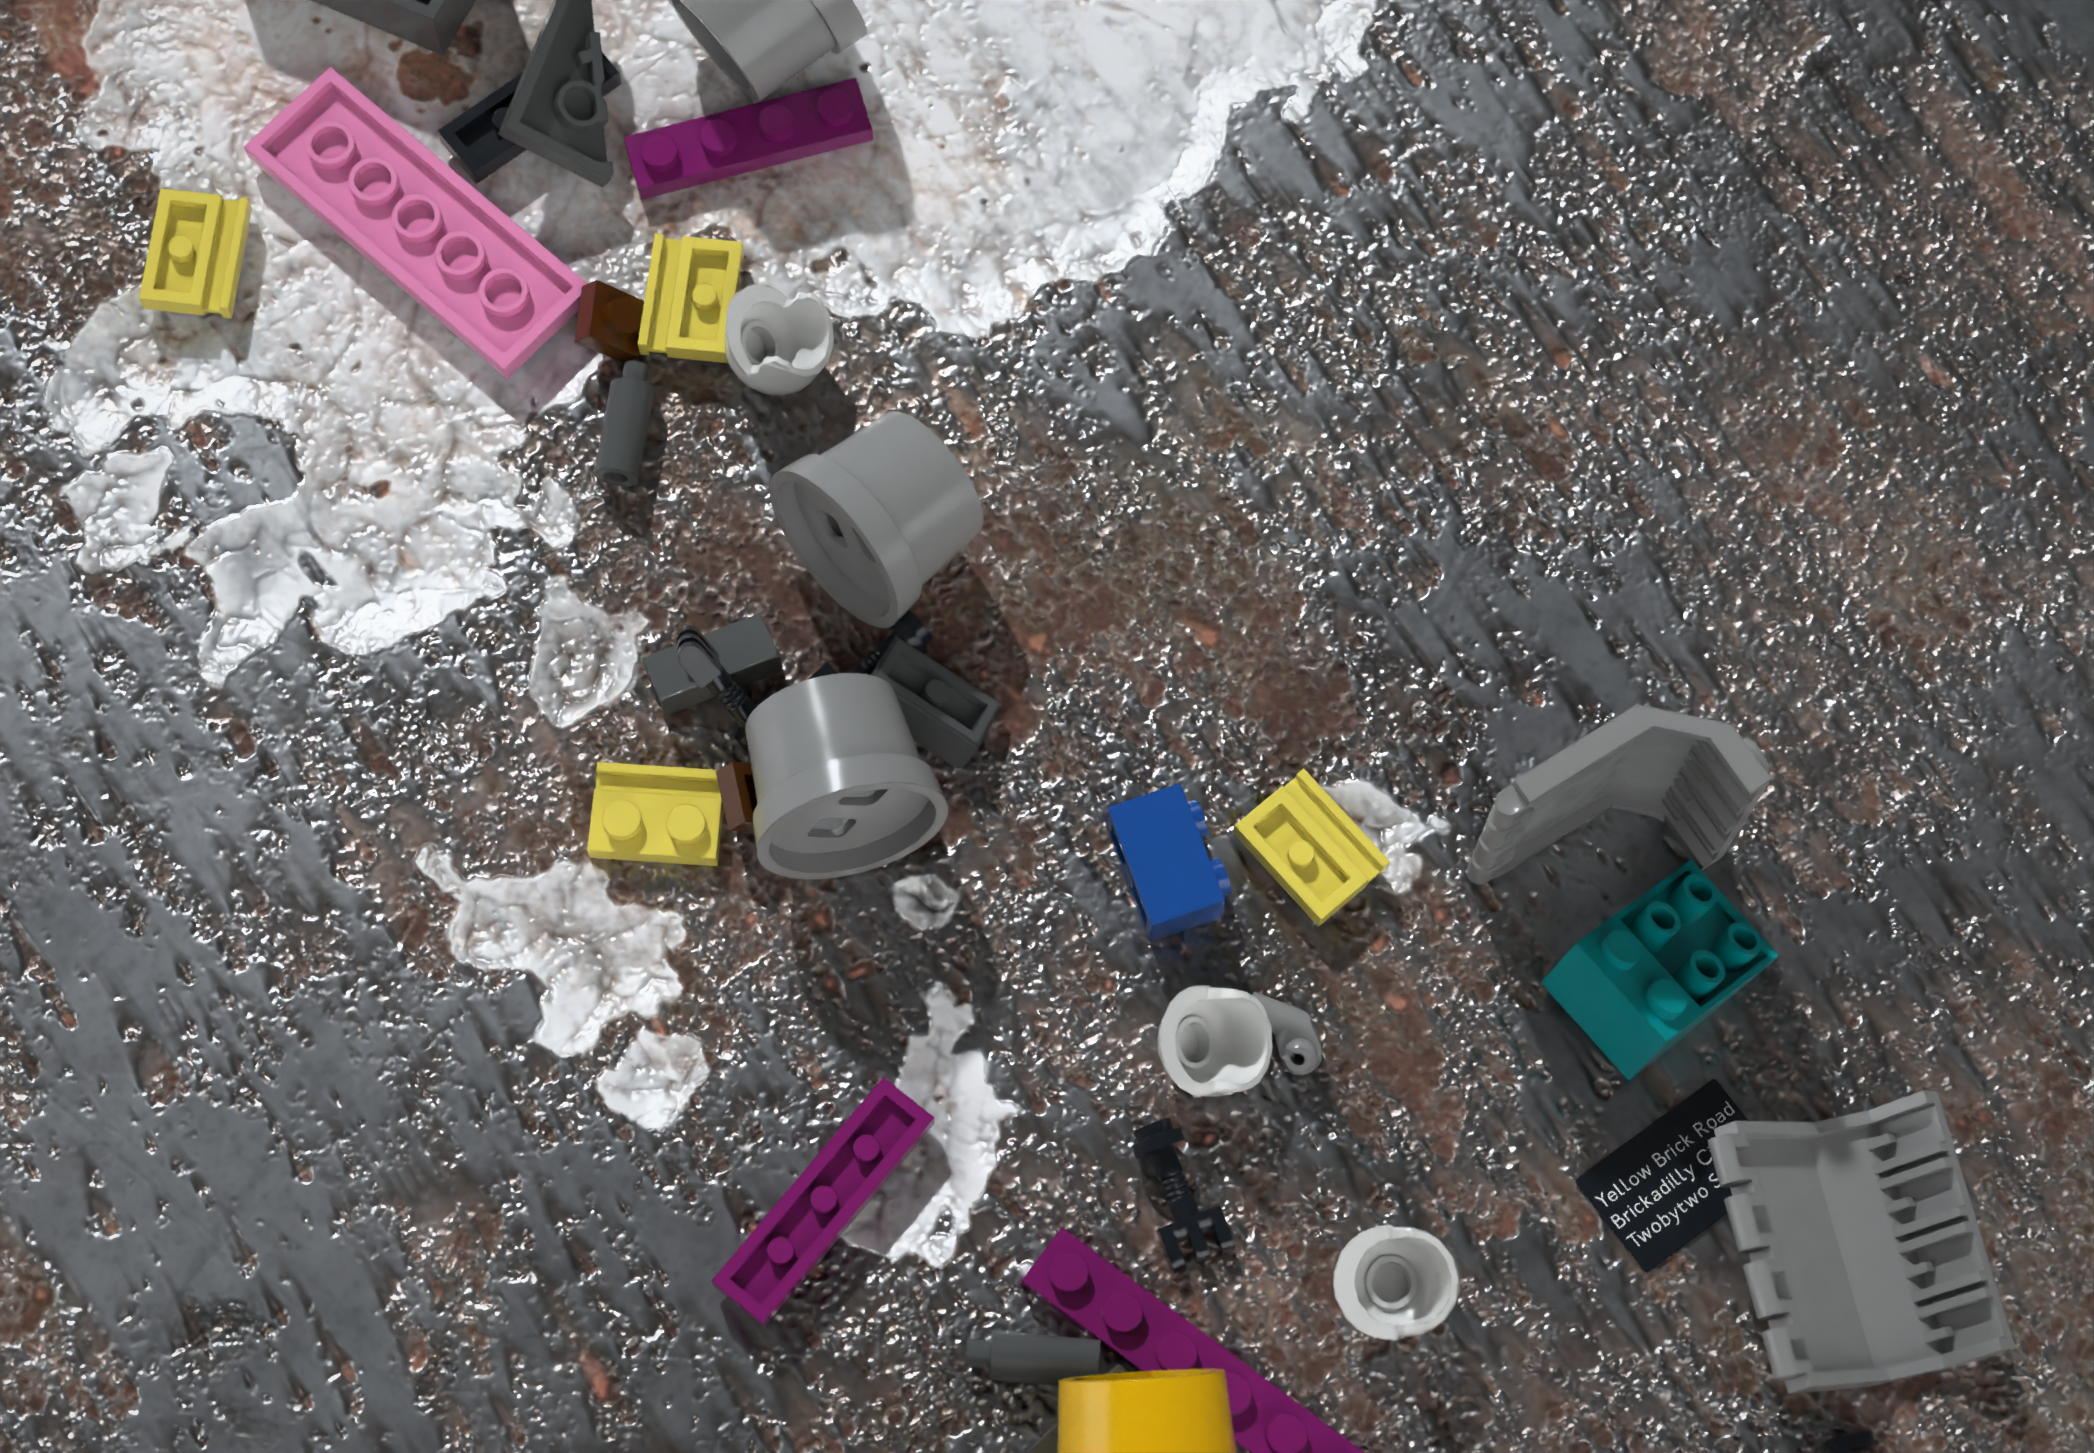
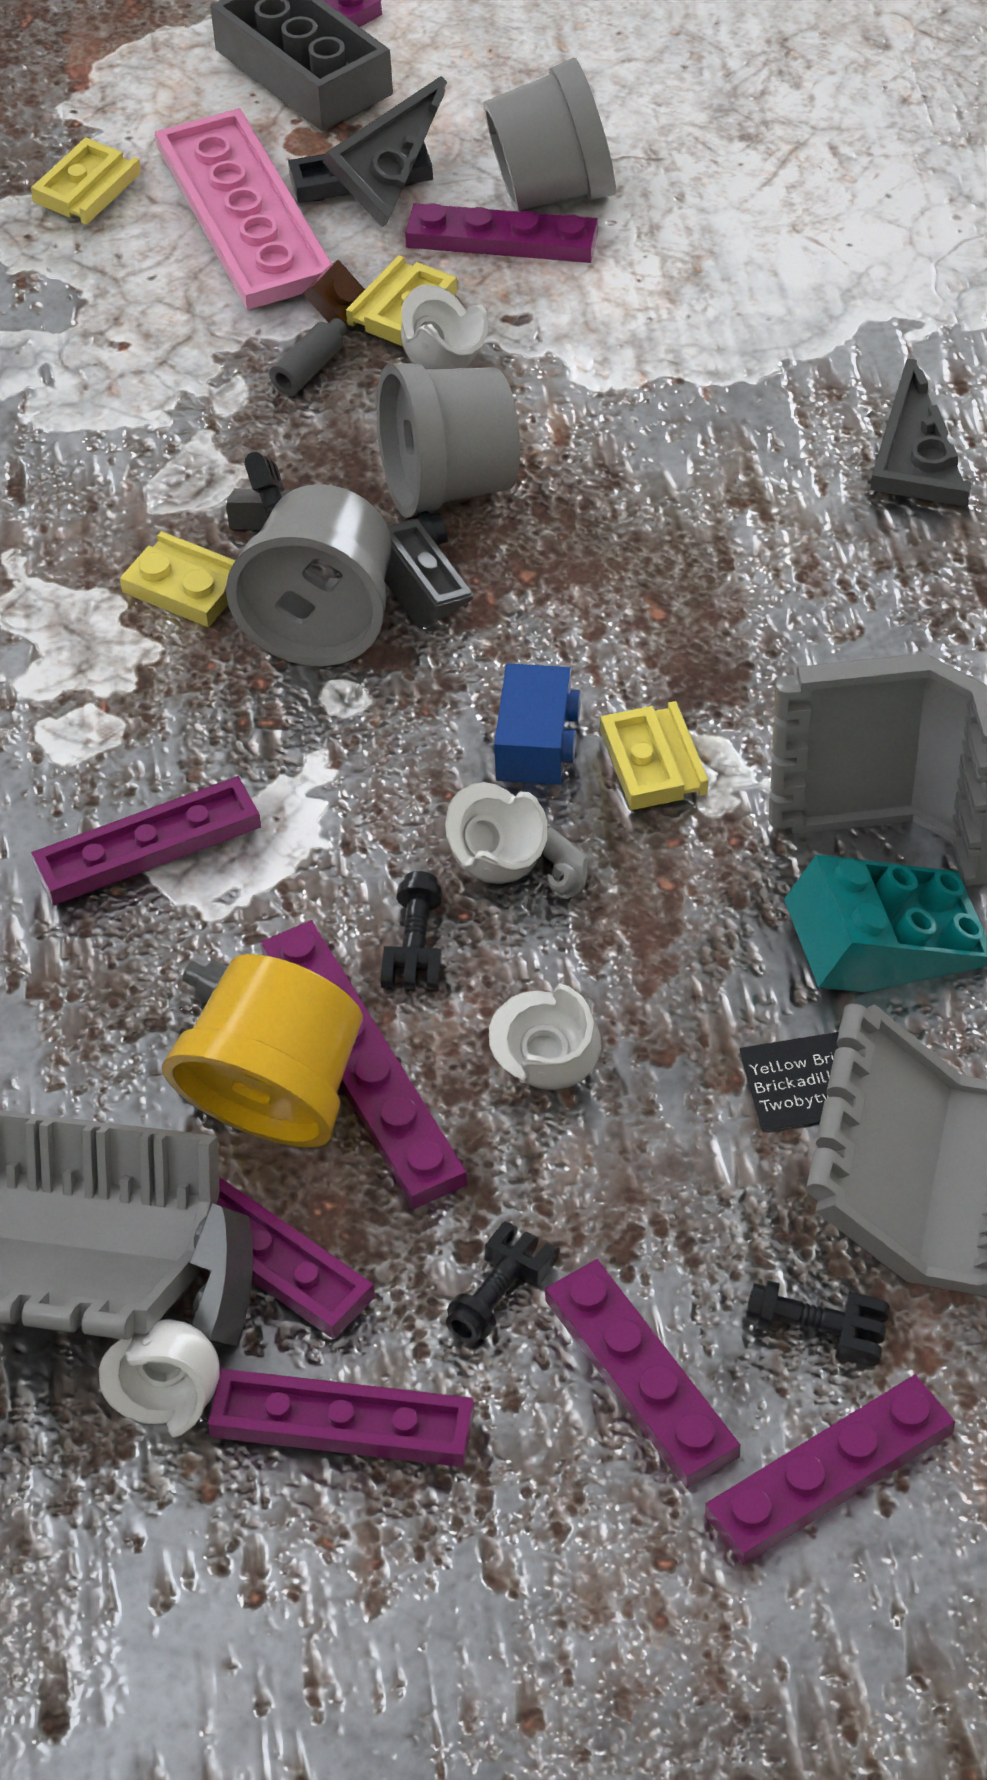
camera: 30 degrees right, 20 degrees down
none -> dark grey wing [871,358,971,507]

